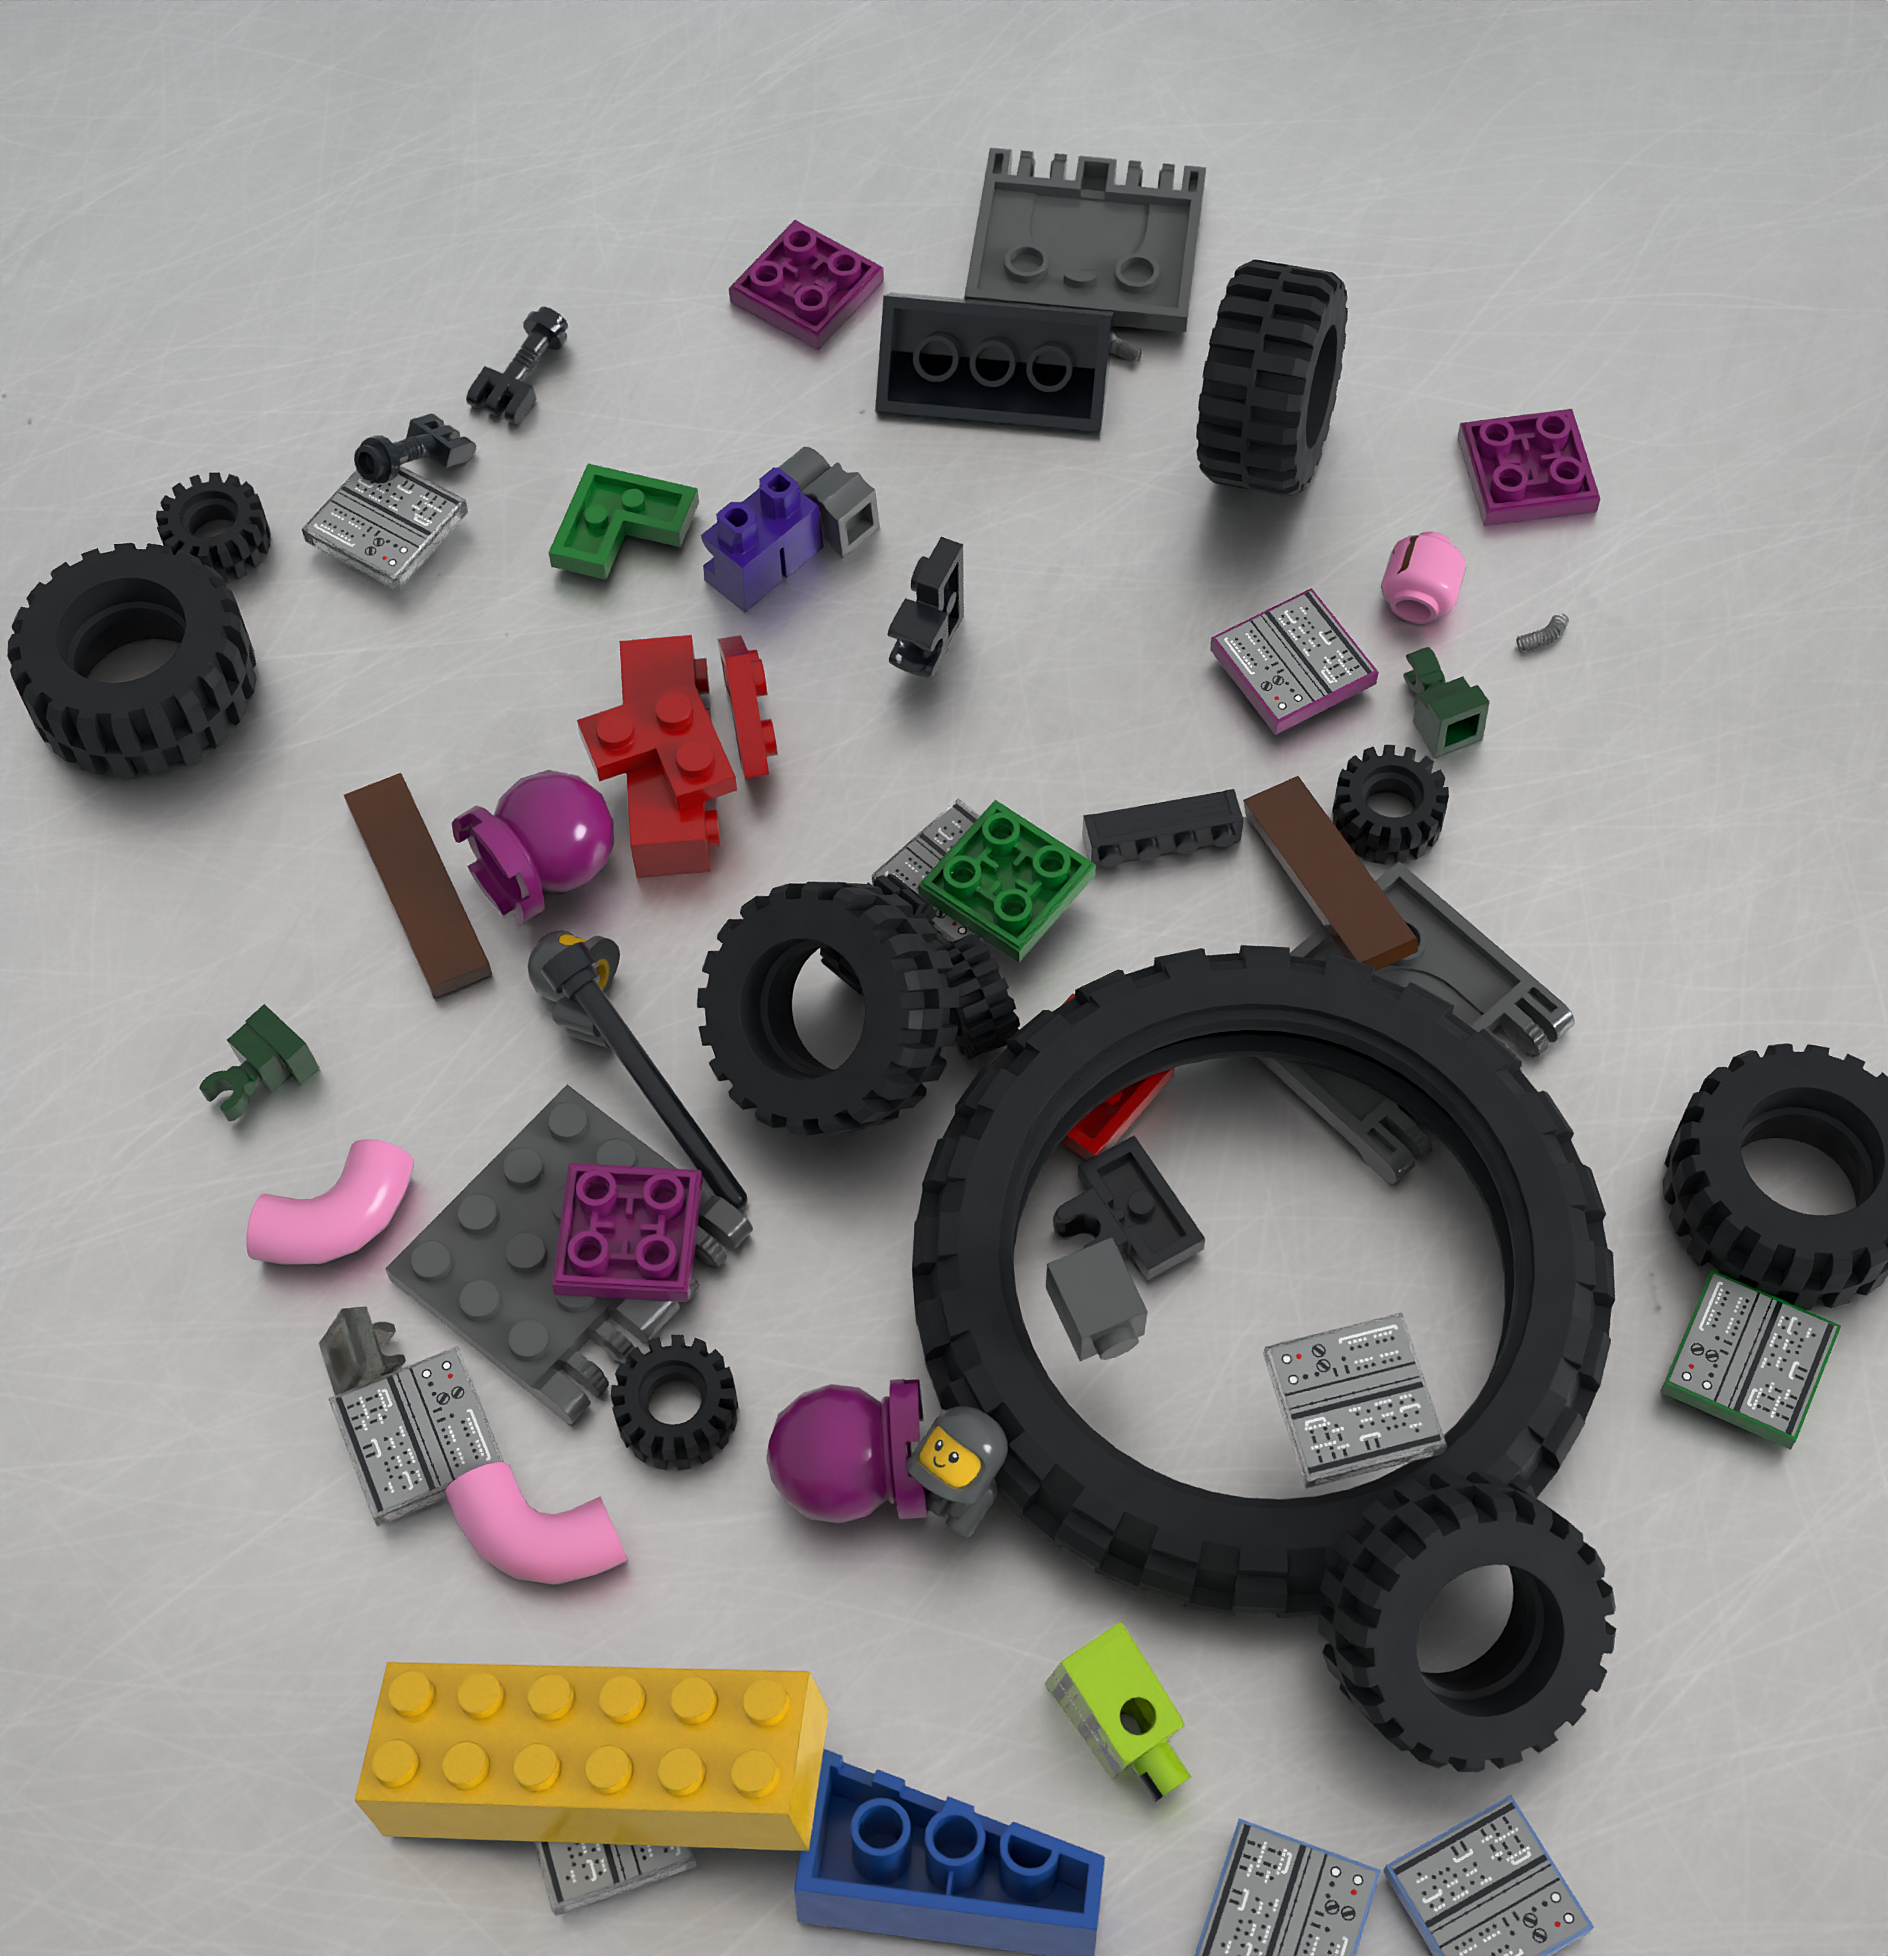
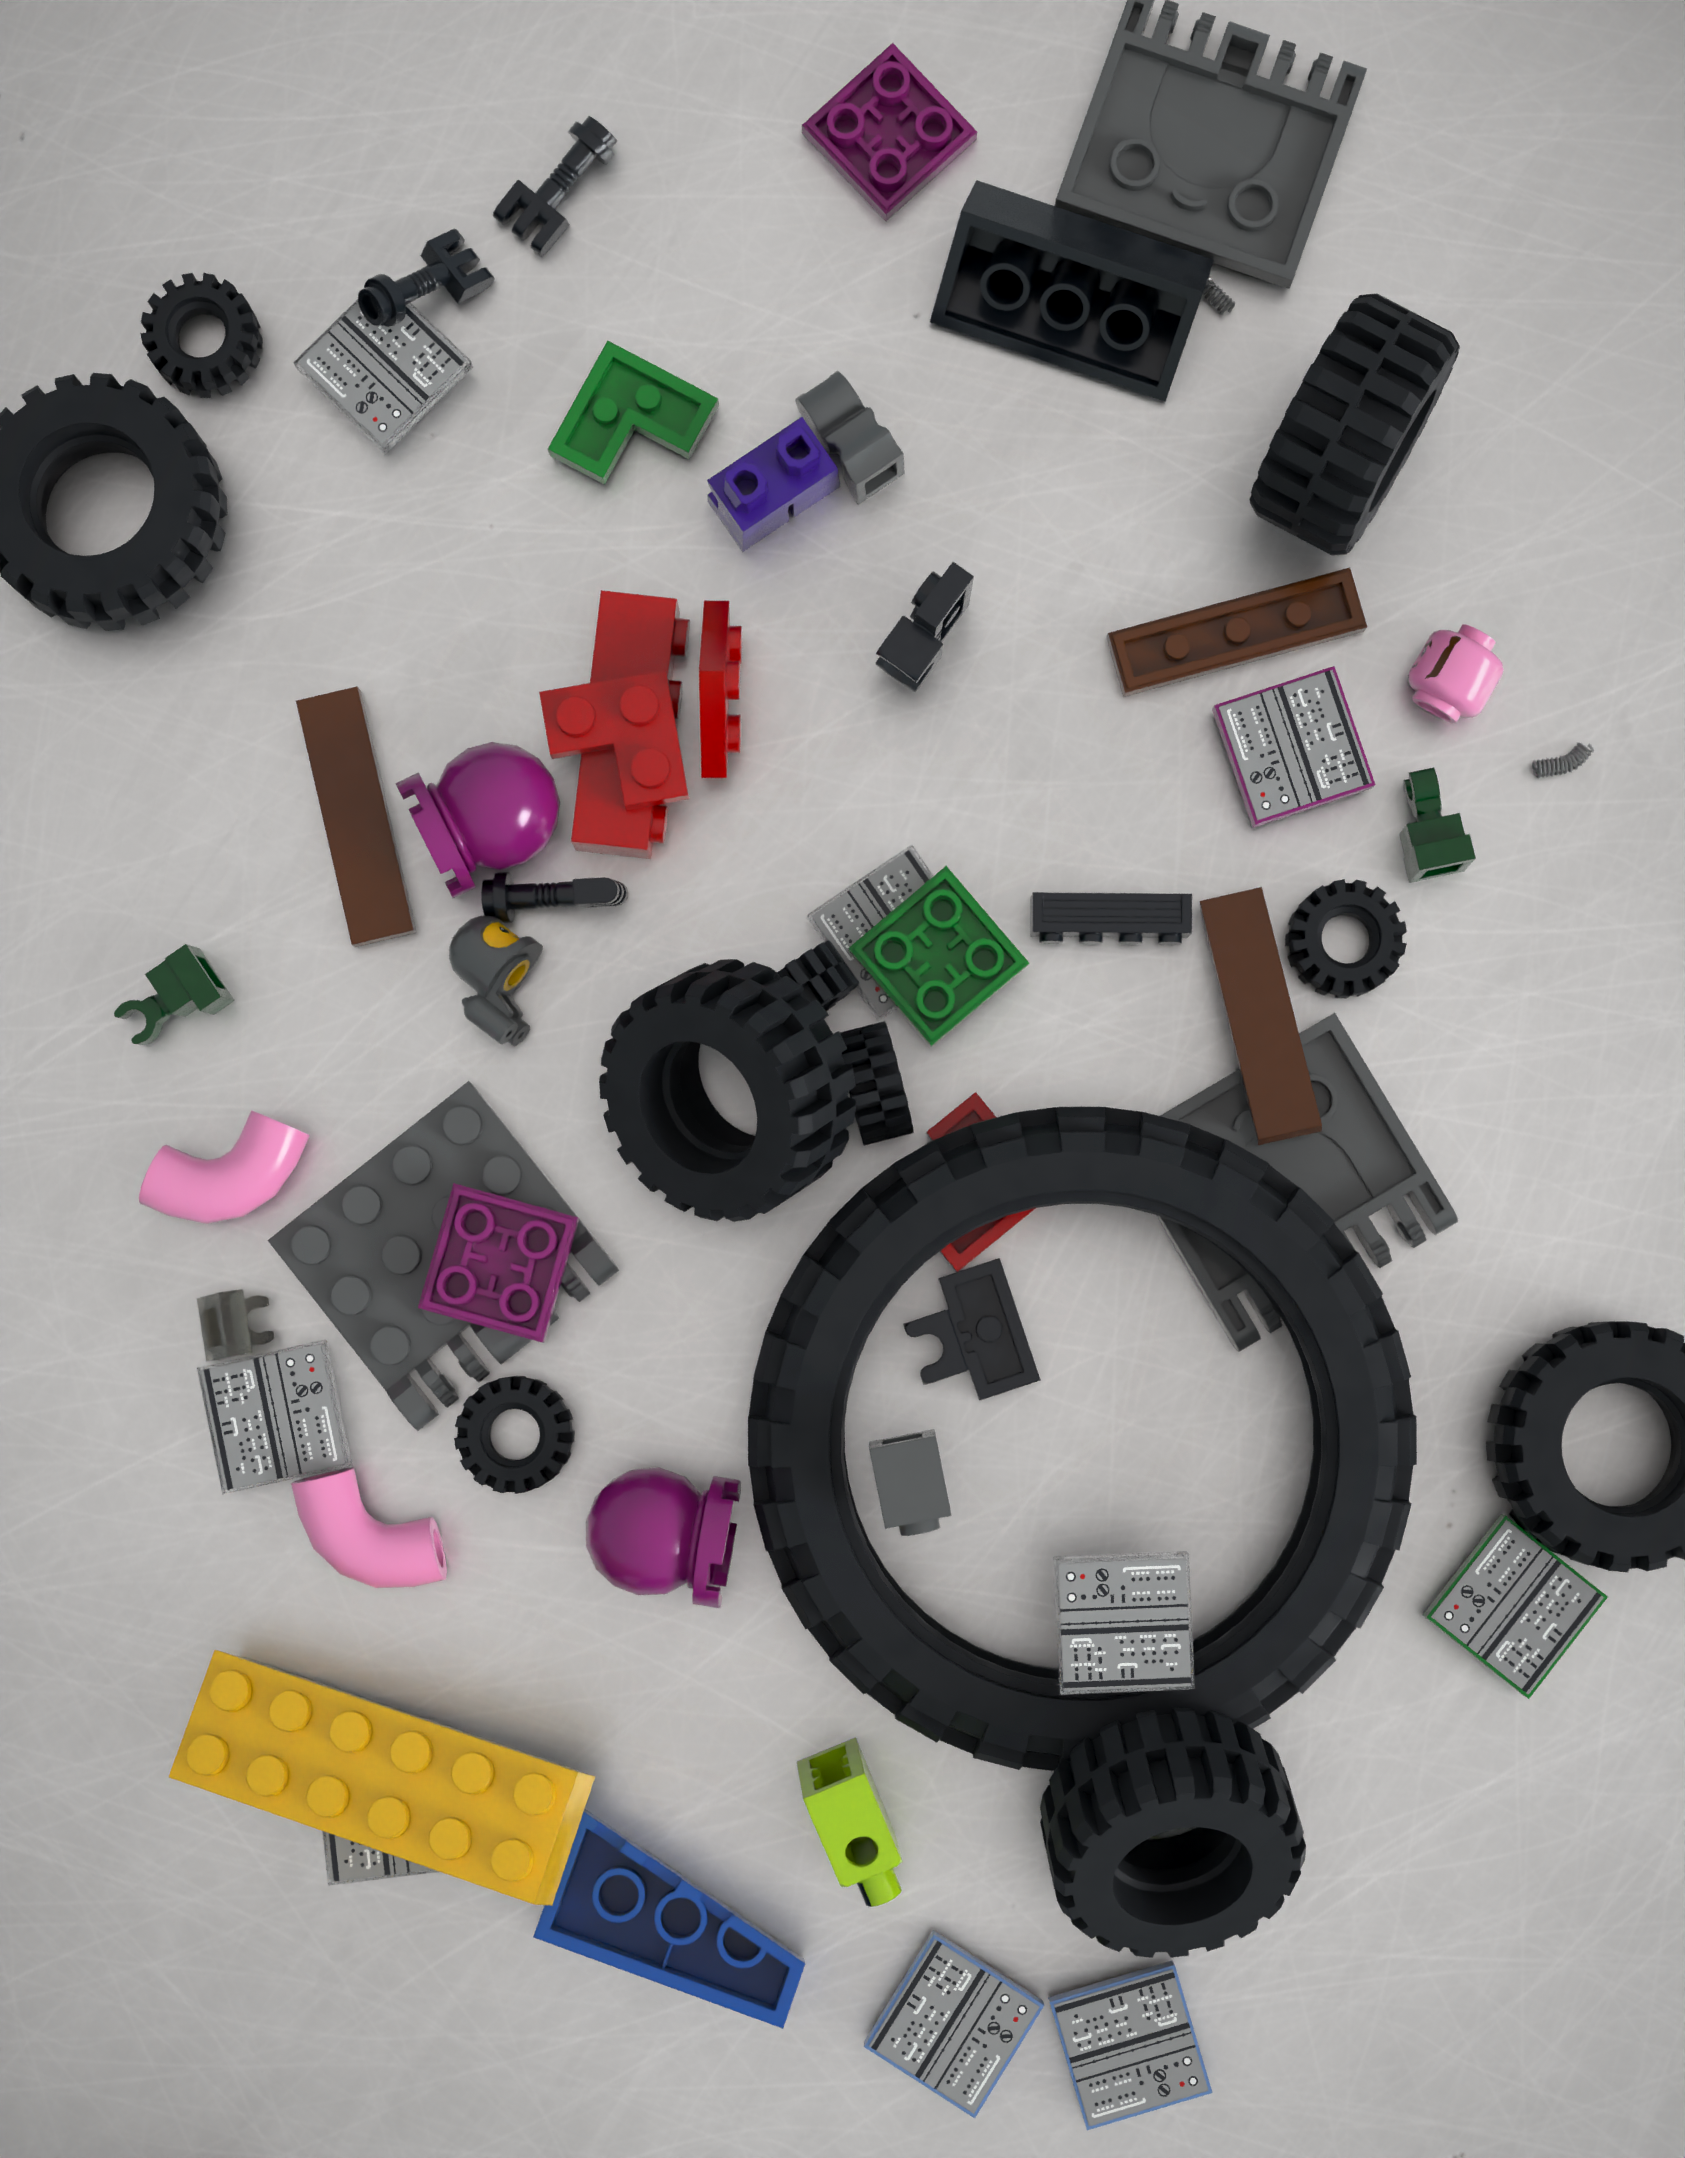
camera: 10 degrees right, 25 degrees up
black piece [541,942,748,1211] -> none
dark grey piece [906,1406,1008,1538] -> none
magenta tile [1458,409,1601,526] -> none
none -> black hinge [481,872,628,923]
none -> reddish brown tile [1106,568,1367,697]

